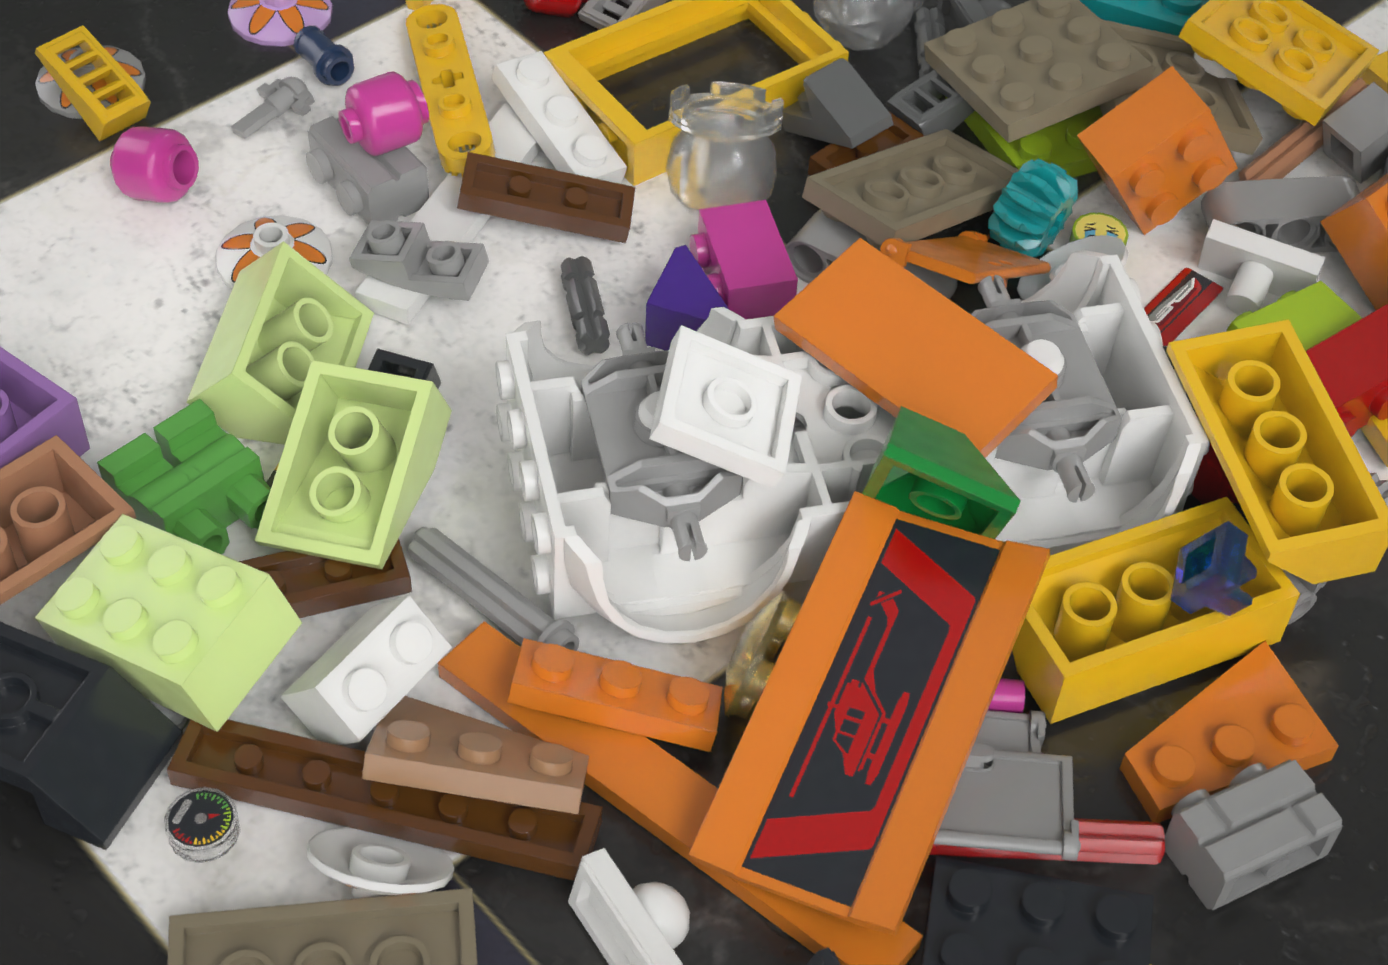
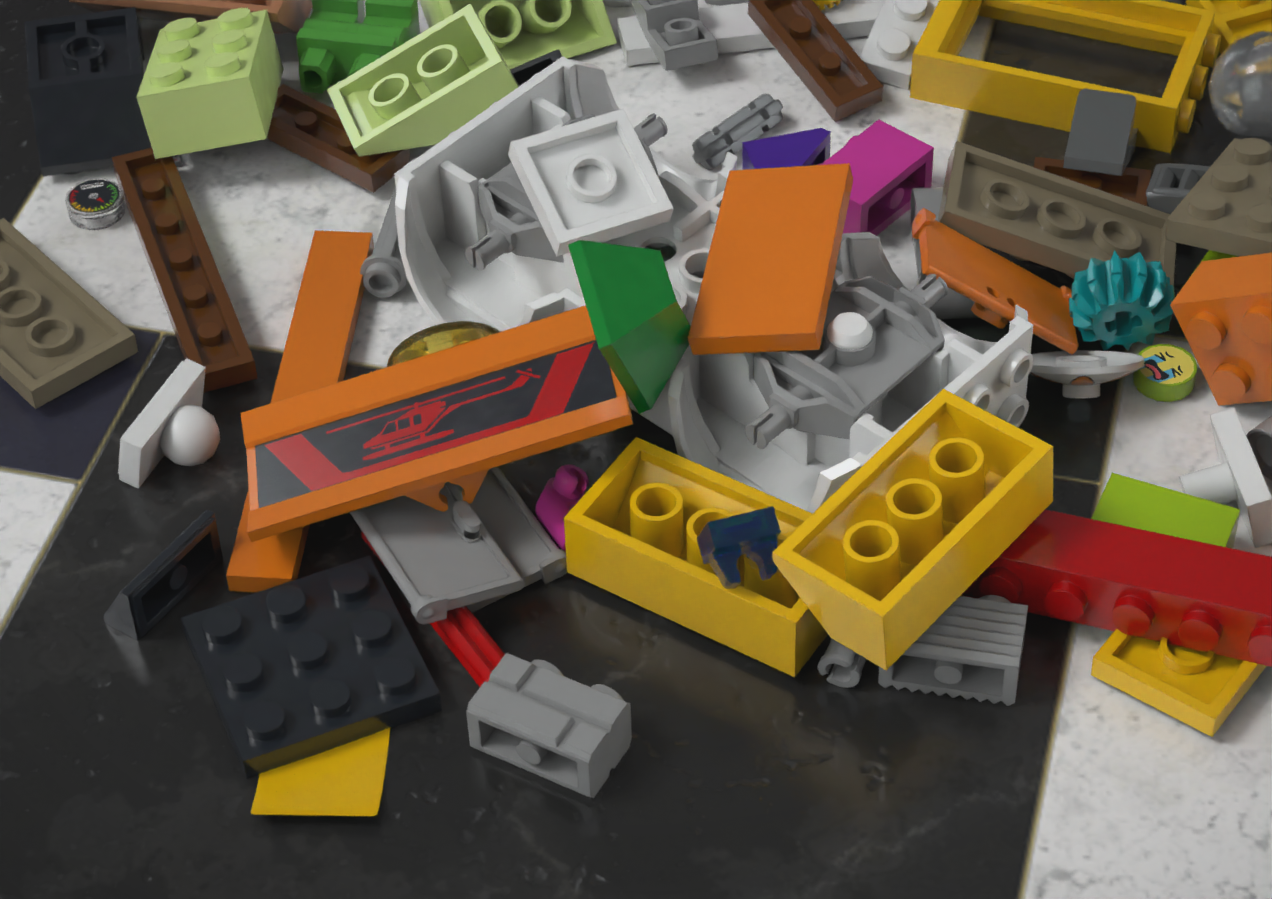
camera: 60 degrees right, 5 degrees down
white brick [280,595,452,745] -> none
white dish [307,827,454,899] -> none
medium nougat wing [362,696,589,814] -> none
orange plate [507,638,723,752] -> none
clear tile [666,82,784,218] -> none
orange wing [1119,641,1339,823] -> none
sticker [1144,268,1224,347] -> none

